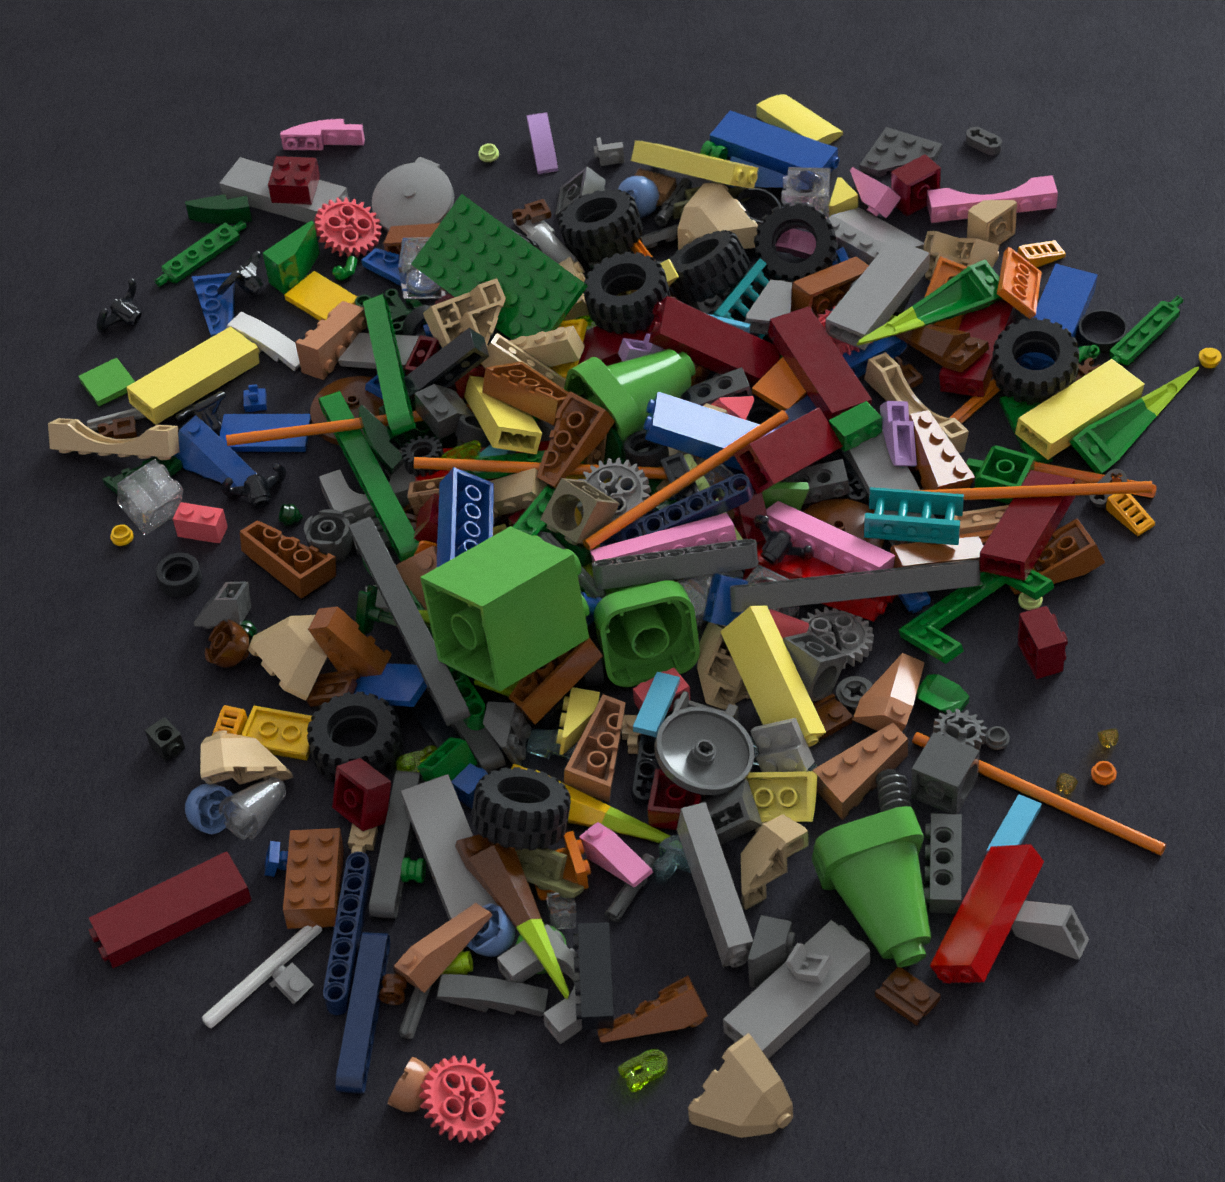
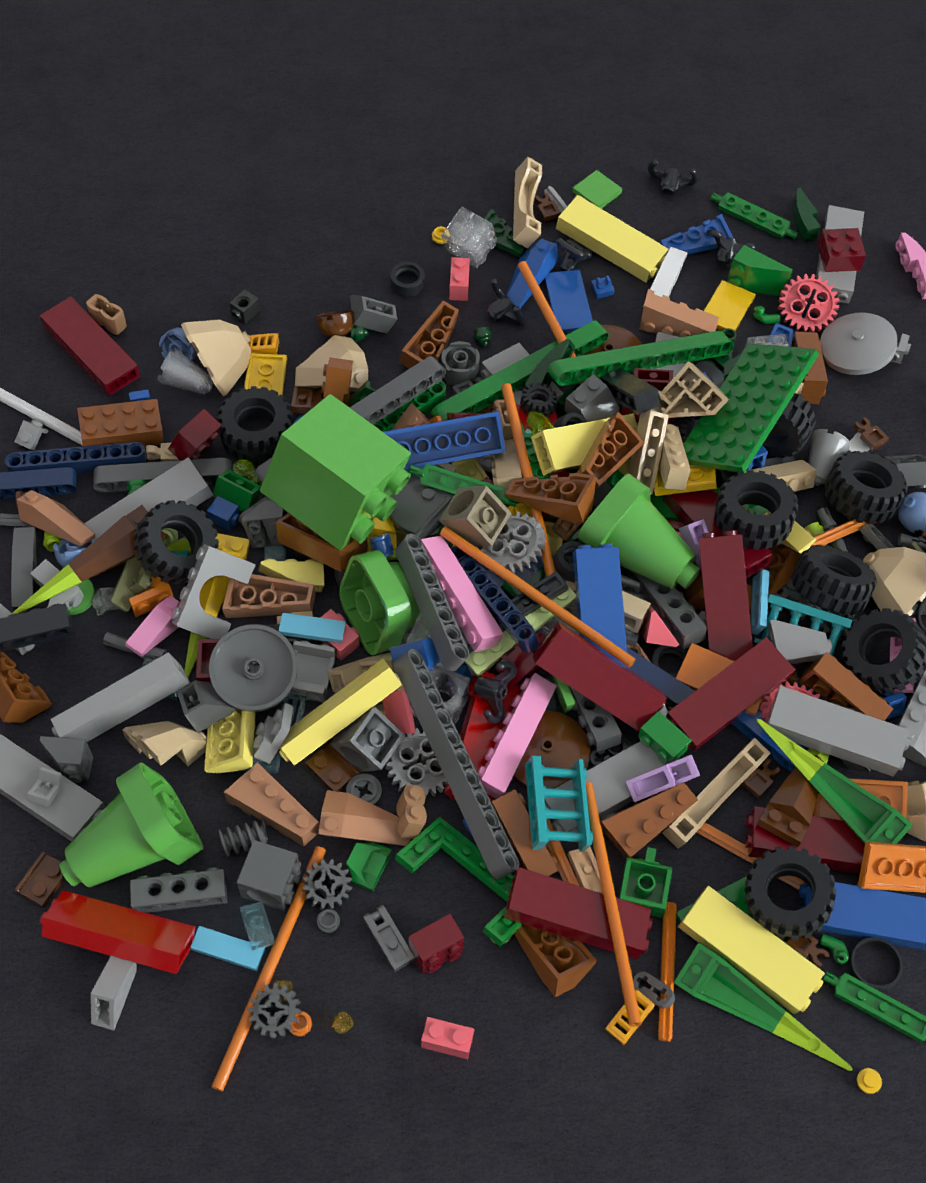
camera: 70 degrees right, 10 degrees up
none -> medium nougat brick [86,294,127,335]
none -> light grey arch [171,544,255,639]
none -> clear light blue plate [240,901,275,951]
none -> dark grey gear [248,983,302,1038]
none -> flat silver plate [362,905,415,972]
none -> medium nougat brick [396,785,427,839]
none -> coral brick [421,1017,474,1059]

